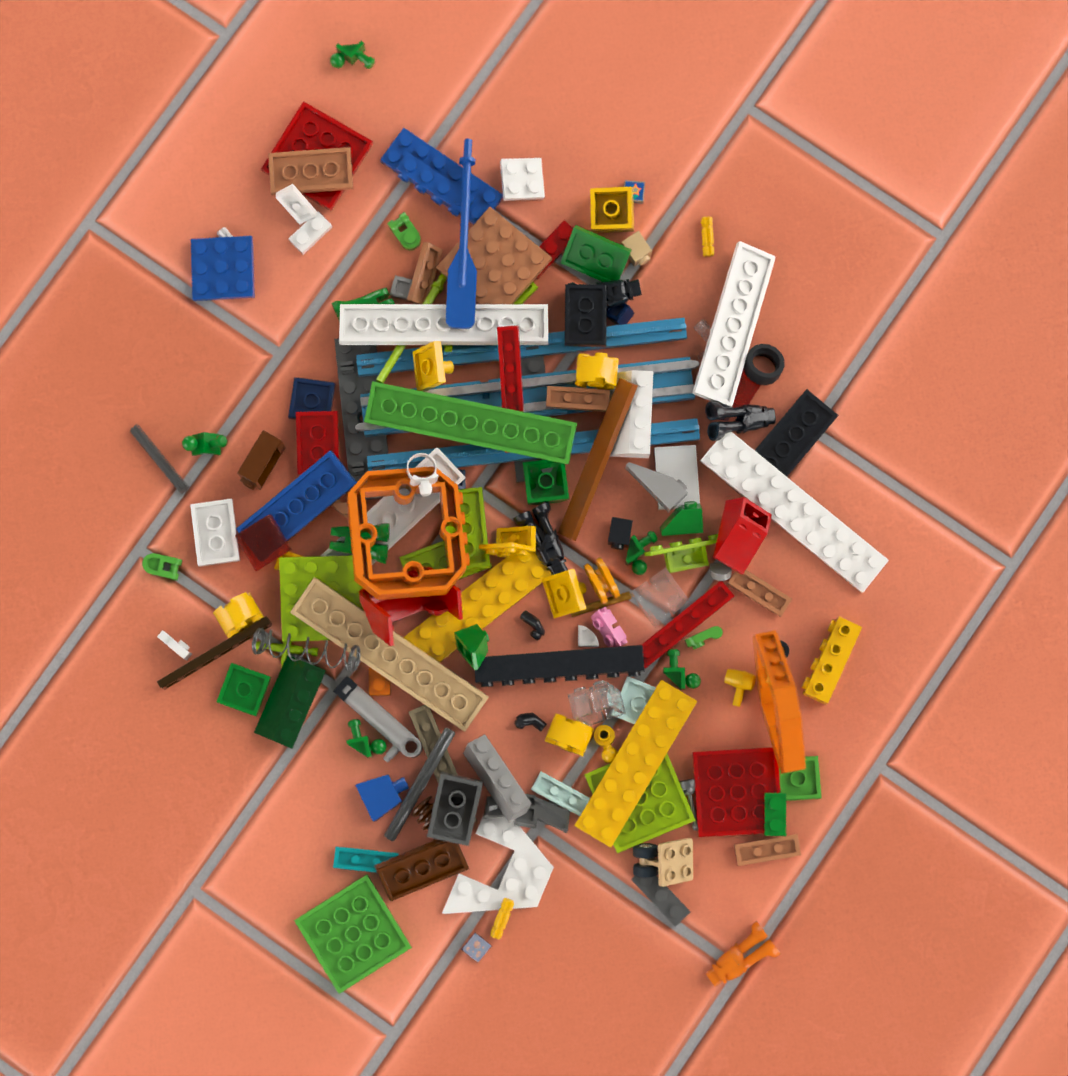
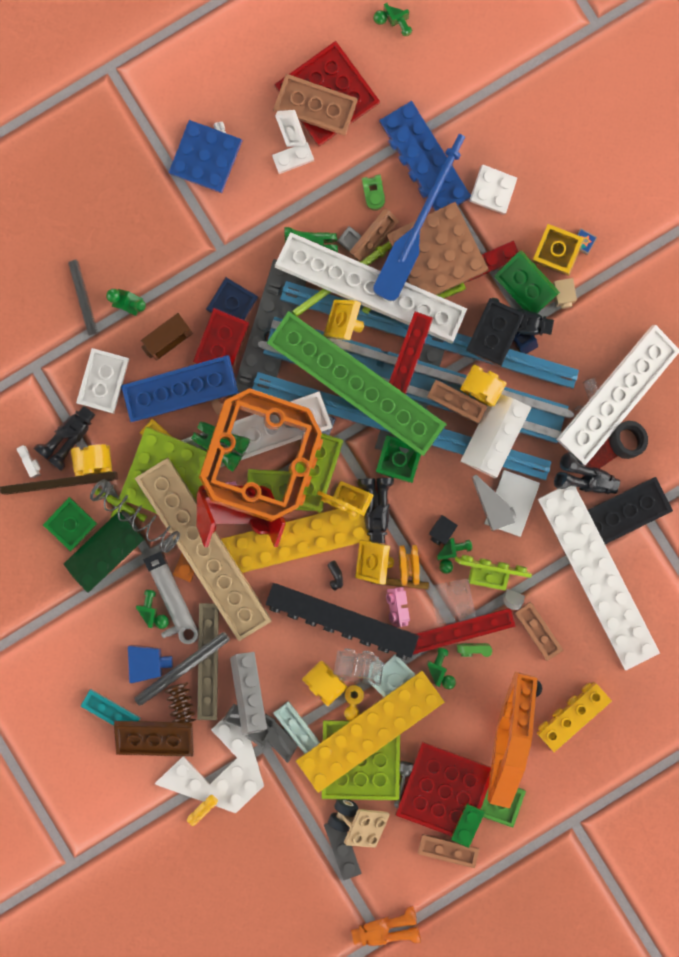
camera: 25 degrees right, 5 degrees up
bright green plate [142,553,182,580] -> none
clear red tile [235,514,292,571] -> none
bright green plate [294,874,412,994] -> none
white piece [407,453,439,497] -> none
dark grey slope [427,772,483,846] -> none
green slope [454,624,489,670] -> none
slope [461,932,491,962] -> none
black arm [514,713,547,732] -> none
dark orange tile [558,378,638,541] -> none
white tile [578,625,599,647] -> none
green slope [660,501,704,536] -> none
yellow axle [701,216,714,257] -> none
red slope [713,497,772,574] -> none
yellow piece [724,669,756,707] -> none
none -> black piece [33,406,95,471]

